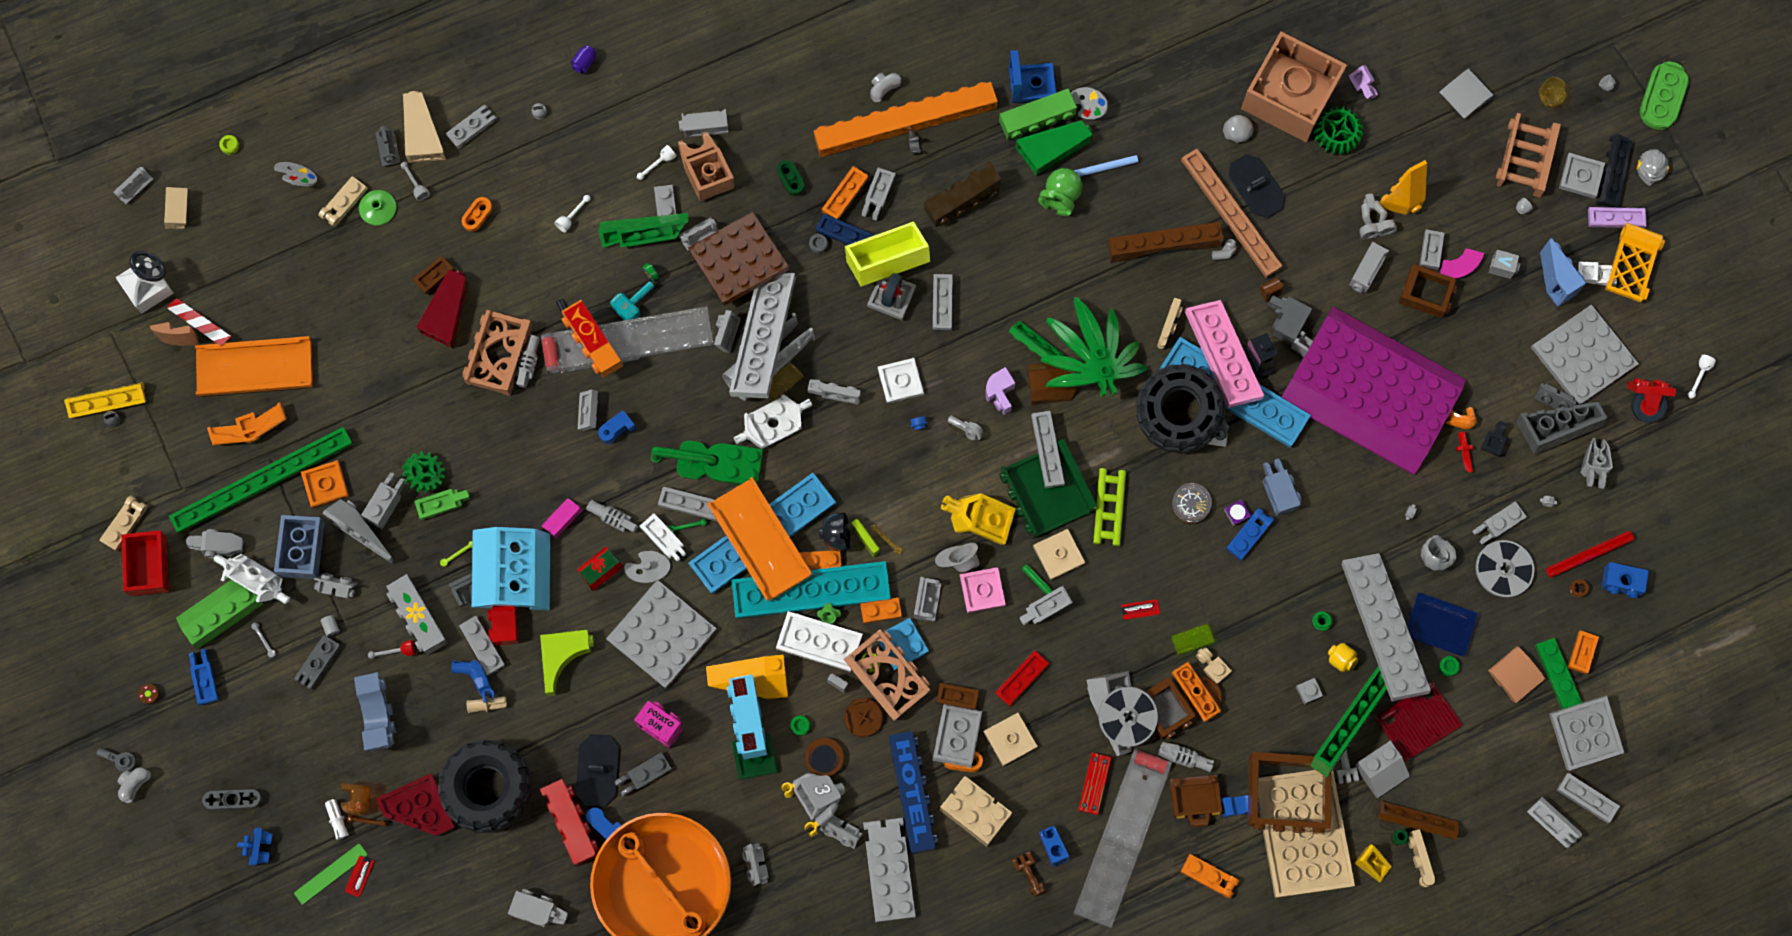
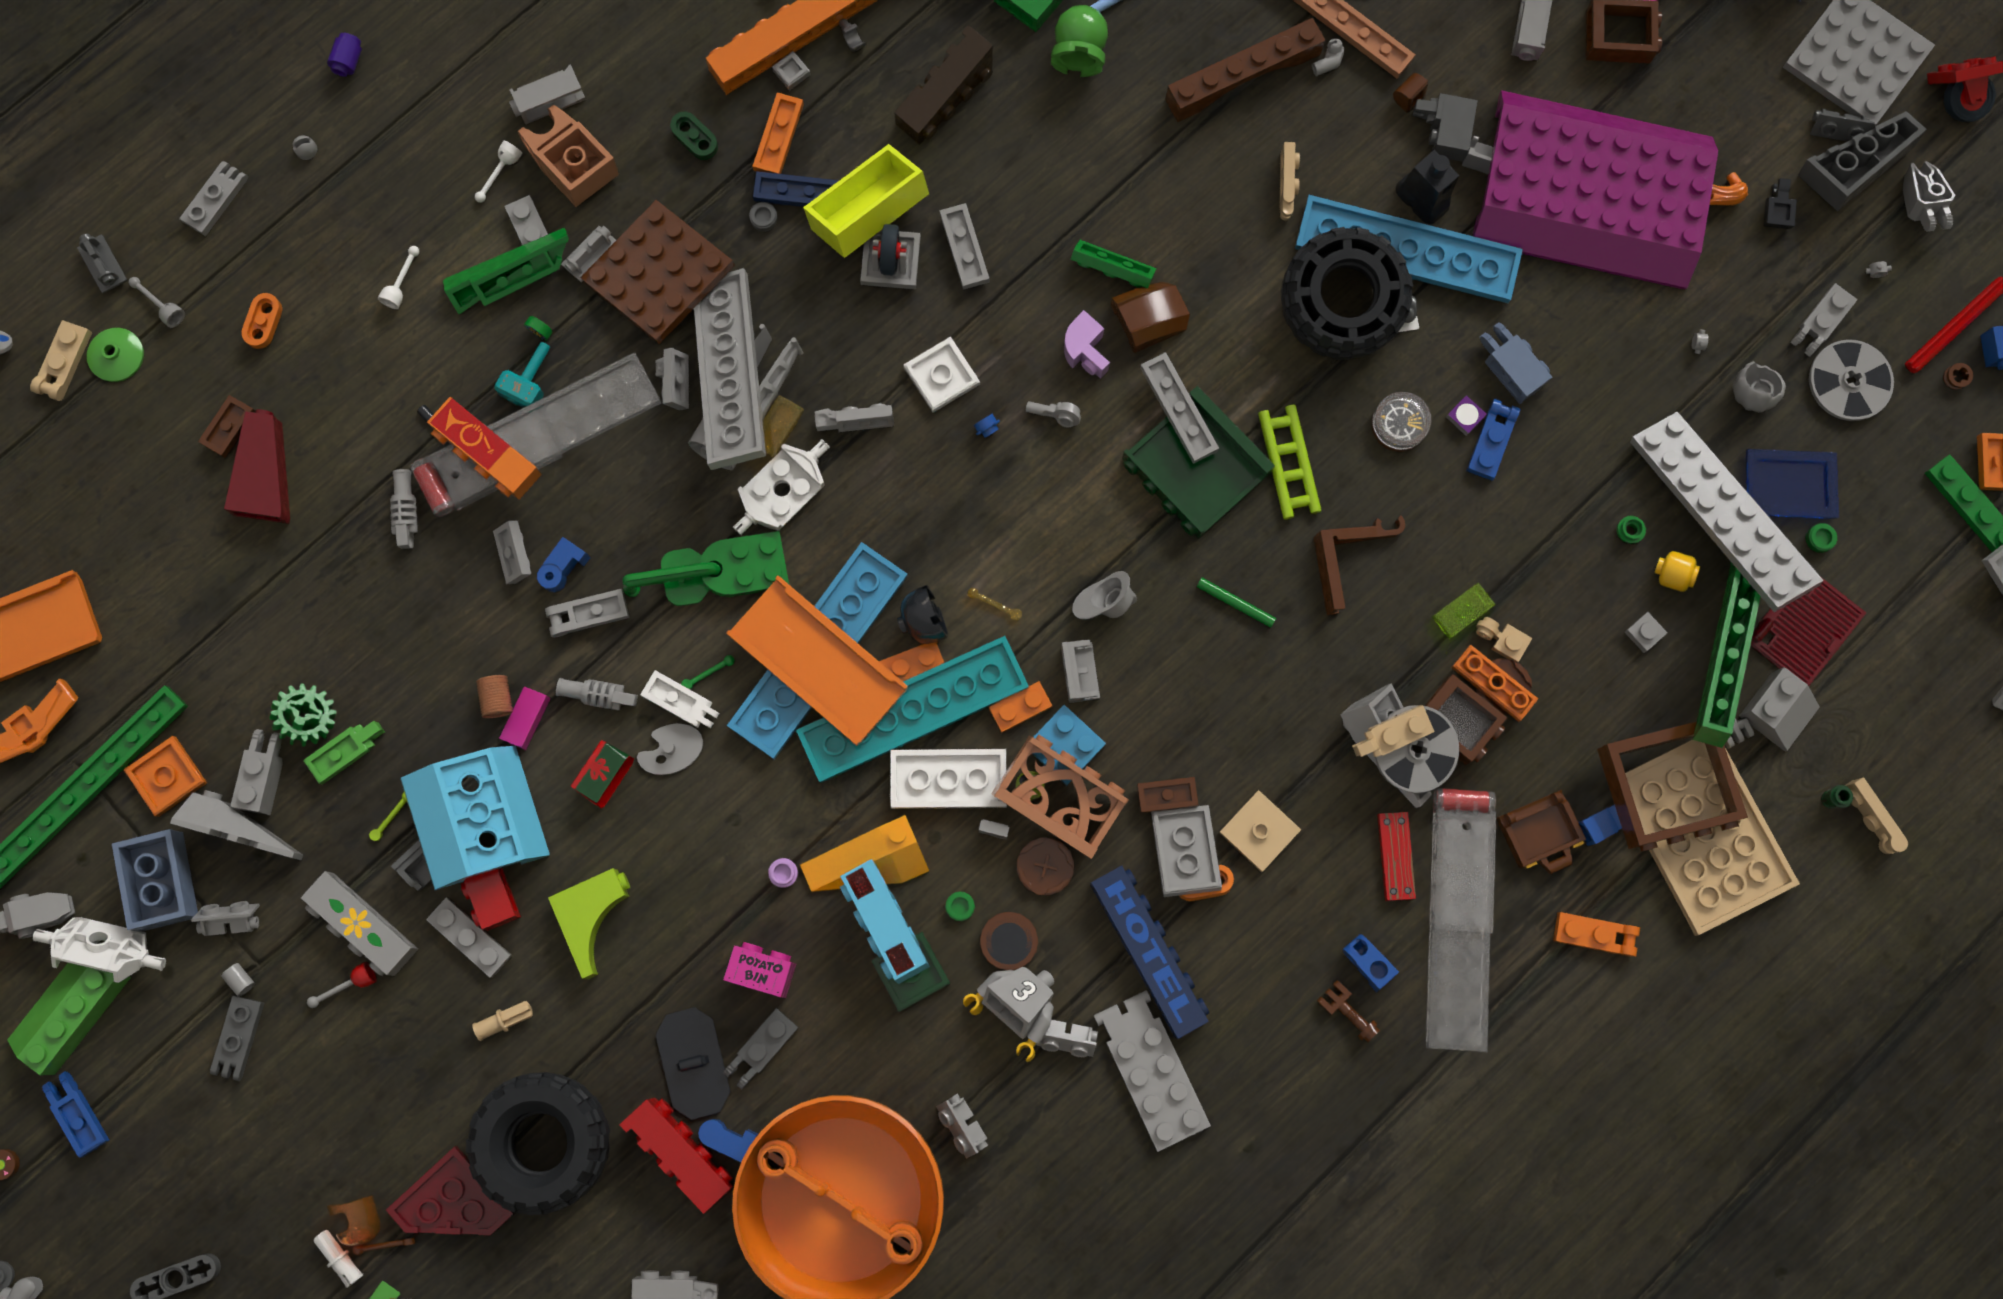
camera: 20 degrees left, 5 degrees up
light grey hinge [251,622,276,658] -> none
sand blue brick [354,672,396,753] -> none
tan slope [403,91,446,163] -> none
blue arm [451,659,494,703] -> none
nougat fence [462,310,533,396] -> none
light grey plate [606,580,717,689] -> none
light grey plate [658,487,717,521] -> none
bright green plate [817,603,841,624] -> none
lime tile [851,519,879,558] -> none
light grey hinge [862,167,895,221] -> none
tan piece [940,776,1012,847] -> none
yellow plate [941,493,1016,545] -> none
bright pink plate [960,567,1006,613] -> none
red tile [995,651,1049,707] -> none
light grey hinge [1020,586,1073,625] -> none
tan plate [1033,529,1085,580] -> none
green plant [1040,297,1148,398] -> none
sticker [1121,599,1160,620] -> none
light grey hinge [1158,742,1214,772] -> none
bright pink plate [1185,300,1264,408] -> none
yellow slope [1354,845,1392,882] -> none
reddish brown plate [1378,801,1458,839] -> none
red piece [1456,432,1473,473] -> none
nougat slope [1488,647,1545,703] -> none
none -> nougat piece [476,675,513,718]
none -> light grey plate [545,589,629,637]
none -> lavender plate [768,858,798,888]
none -> light grey tile [772,51,811,91]
none -> reddish brown hinge [1313,515,1405,615]
none -> tan hinge [1352,705,1434,757]

